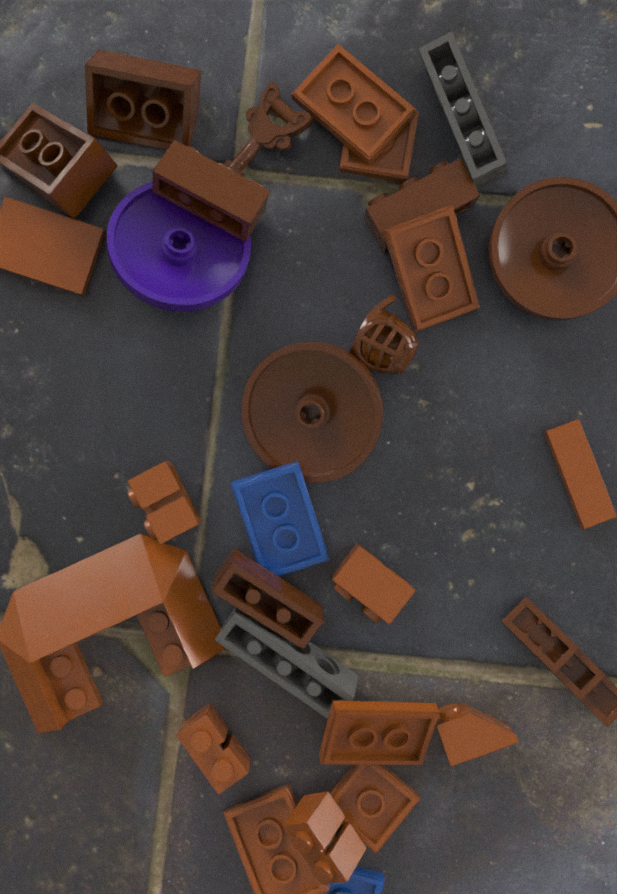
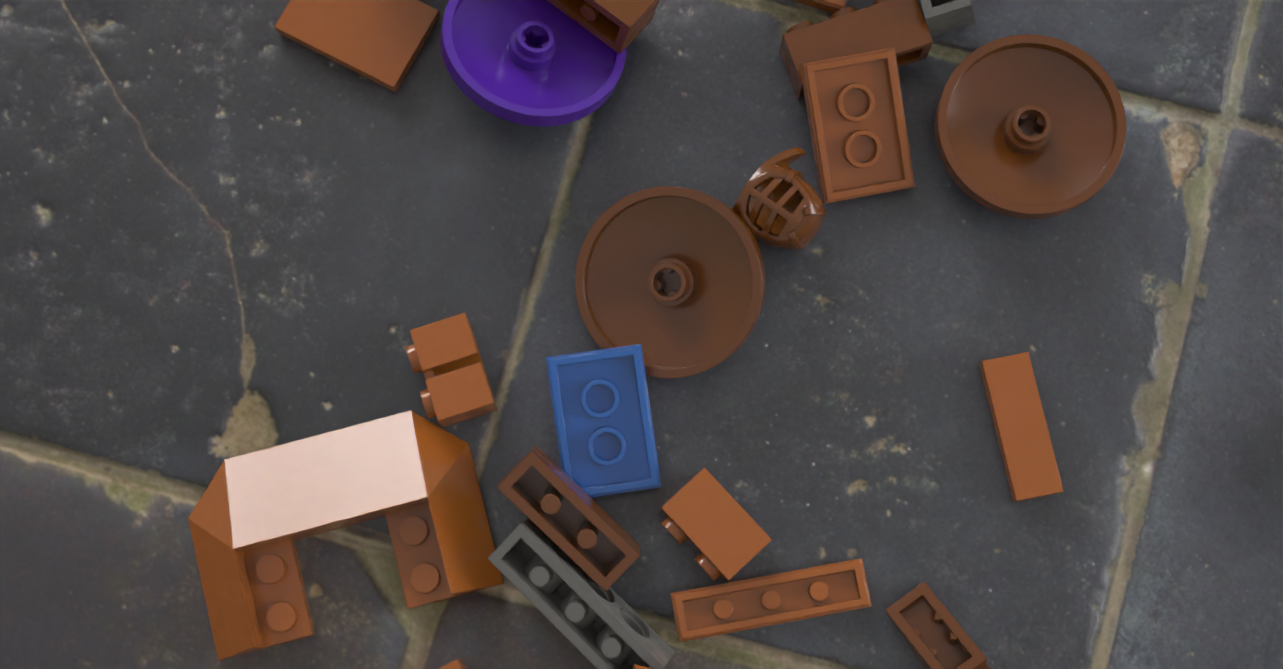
camera: 15 degrees right, 10 degrees down
none -> dark orange tile [670,558,872,642]

